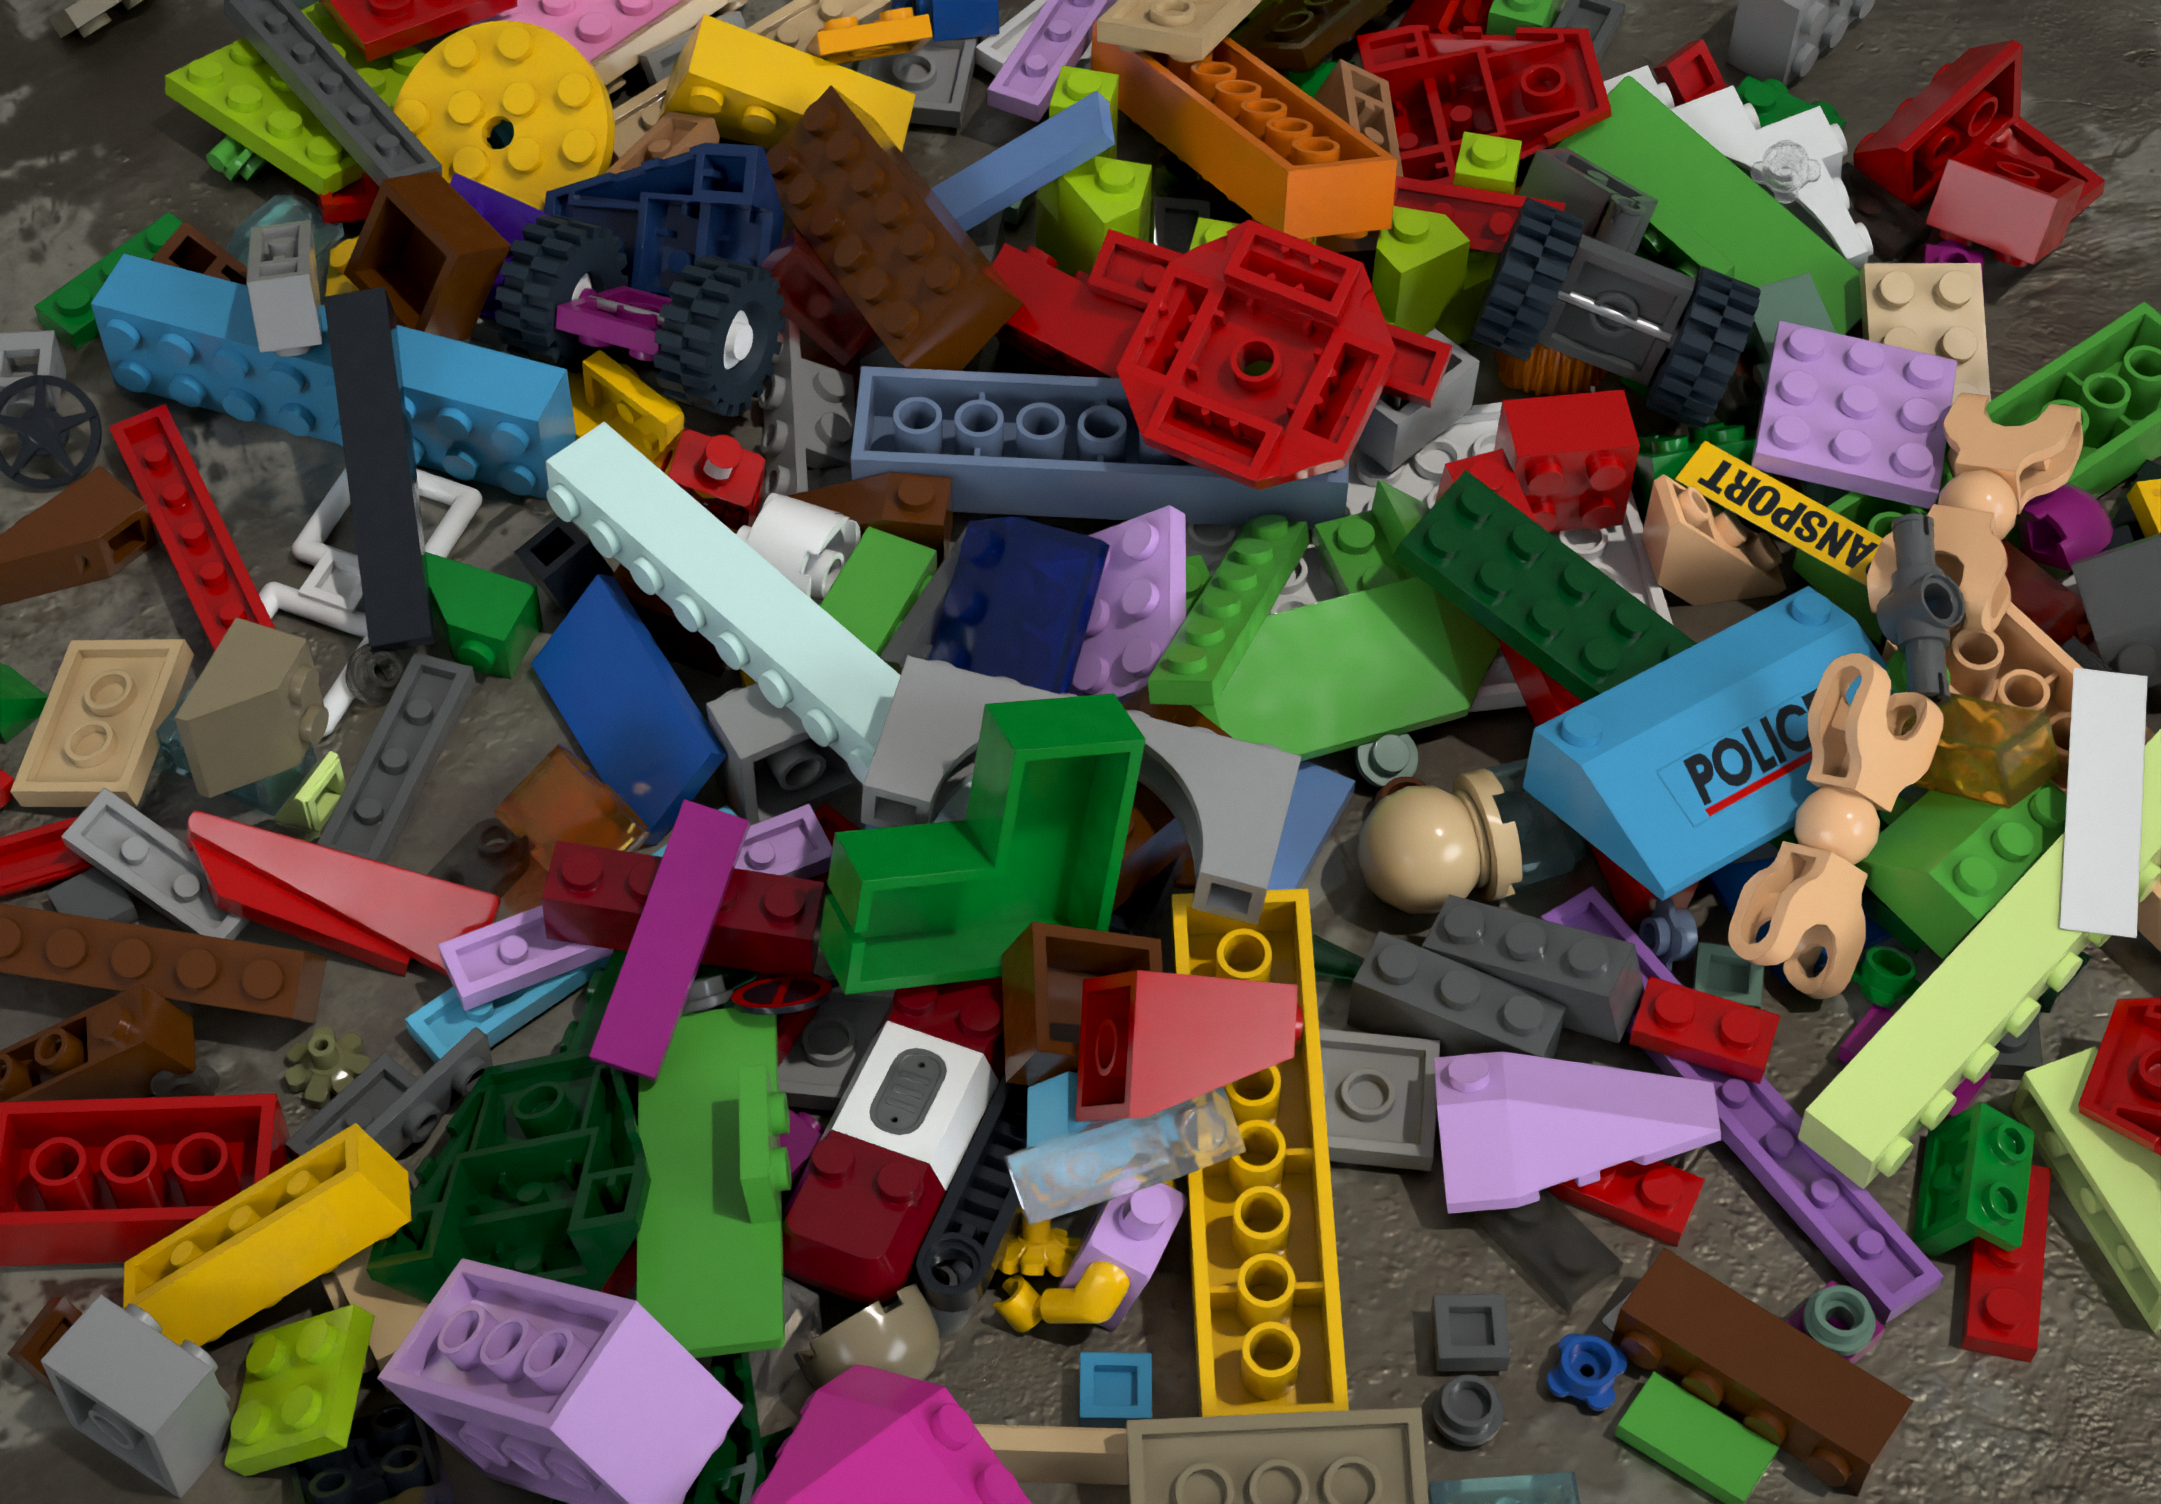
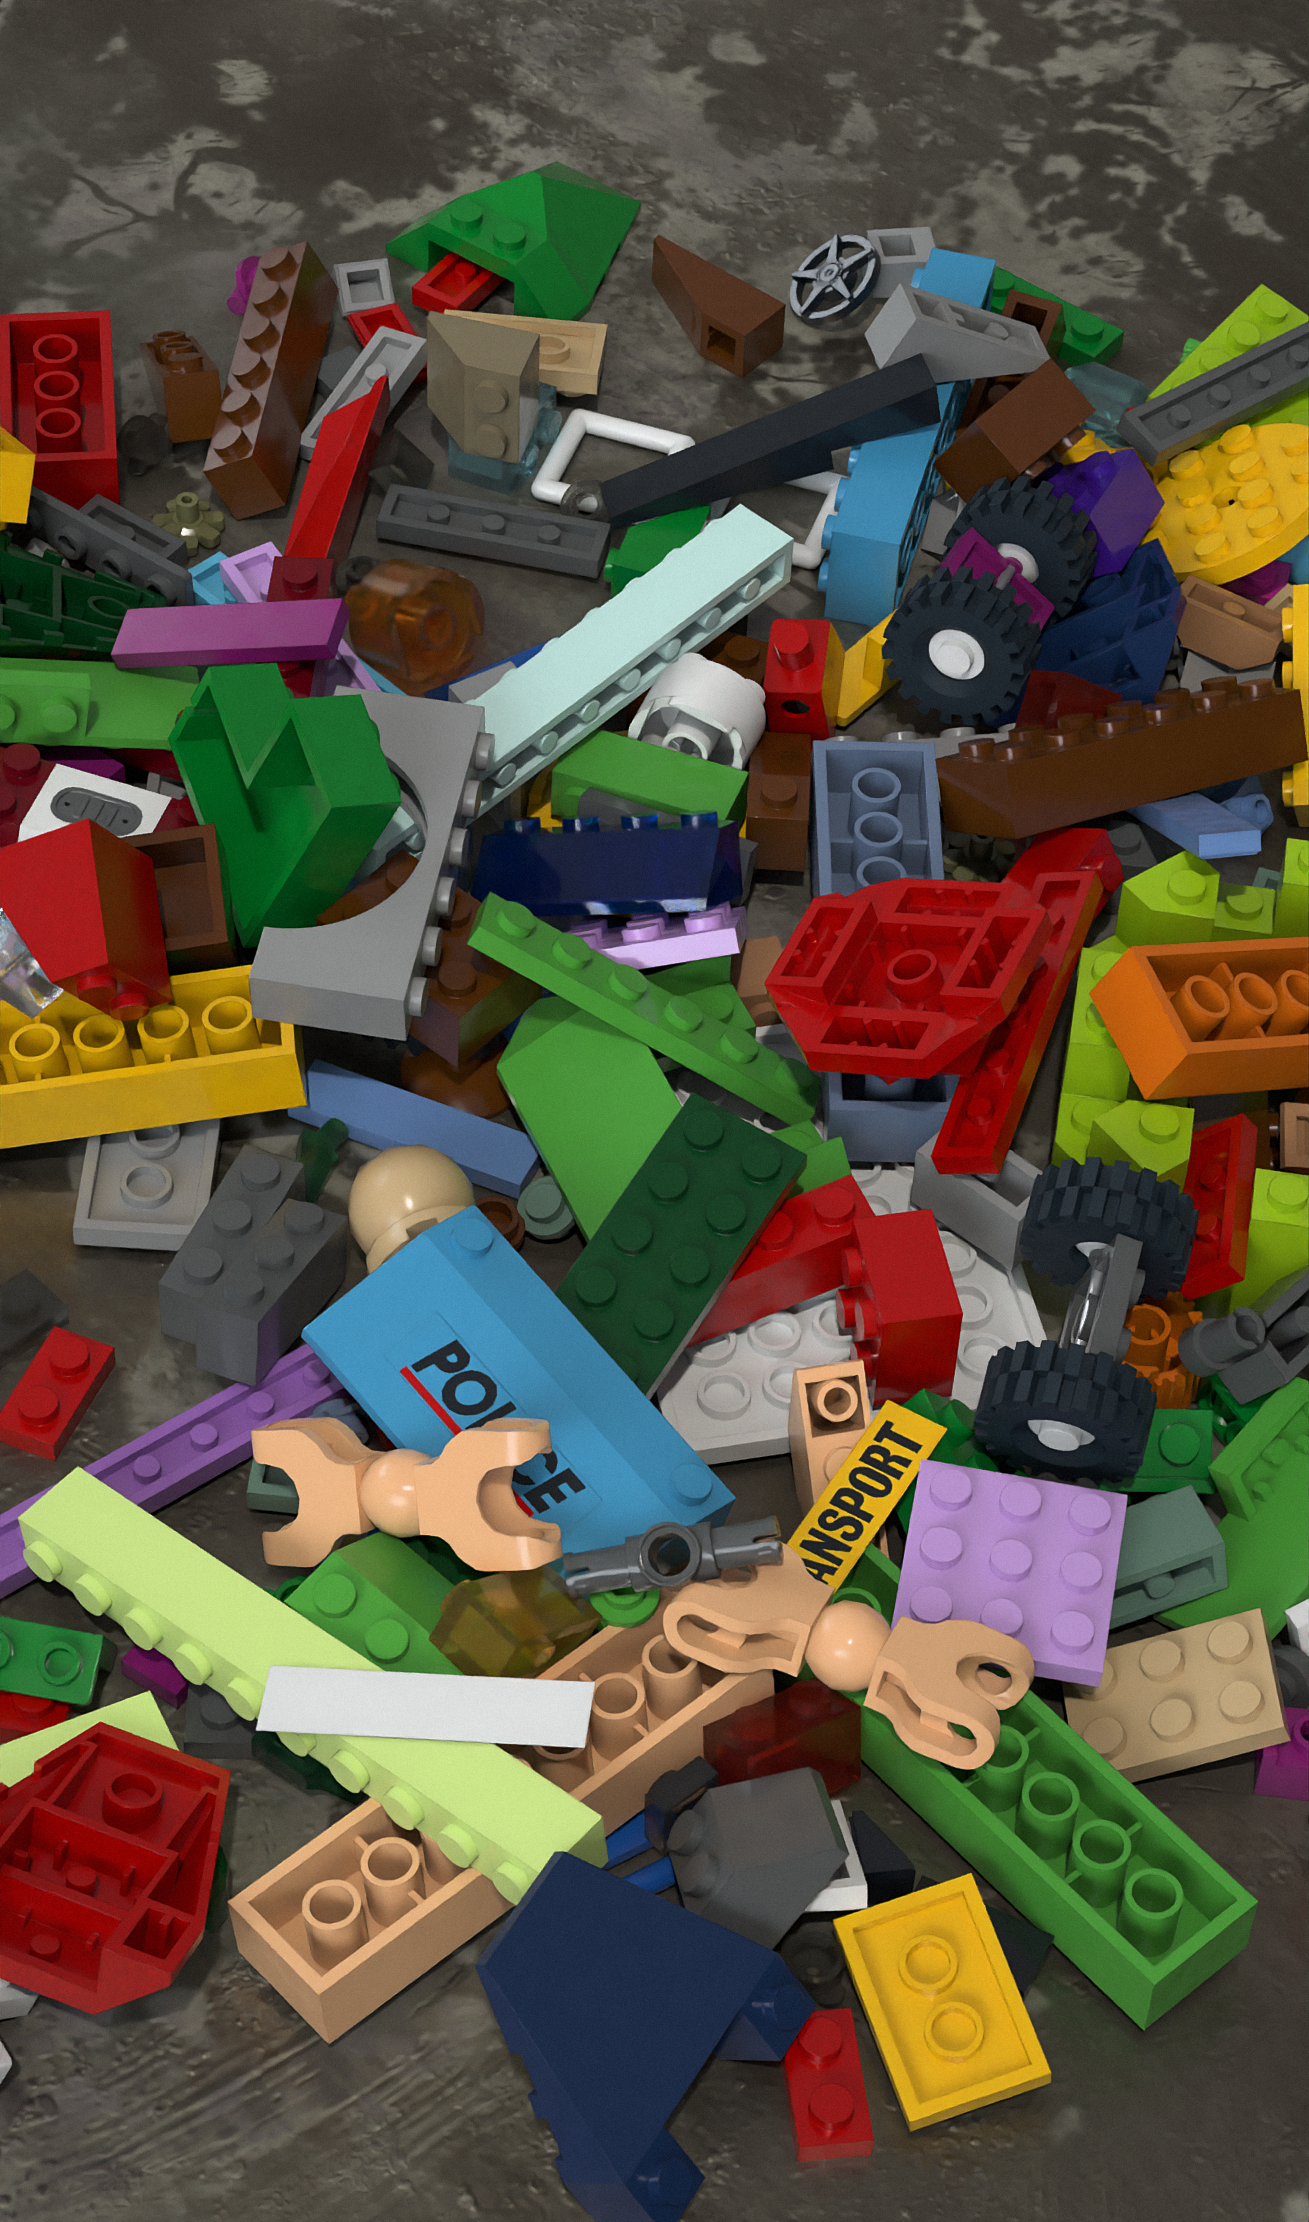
camera: 85 degrees right, 5 degrees down
red plate [109,404,275,652] -> none
yellowish green slope [275,751,346,839] -> none
lavender wedge [1434,1051,1721,1214] -> none
red plate [1629,976,1781,1084] -> none
magenta brick [2016,483,2114,572] -> none

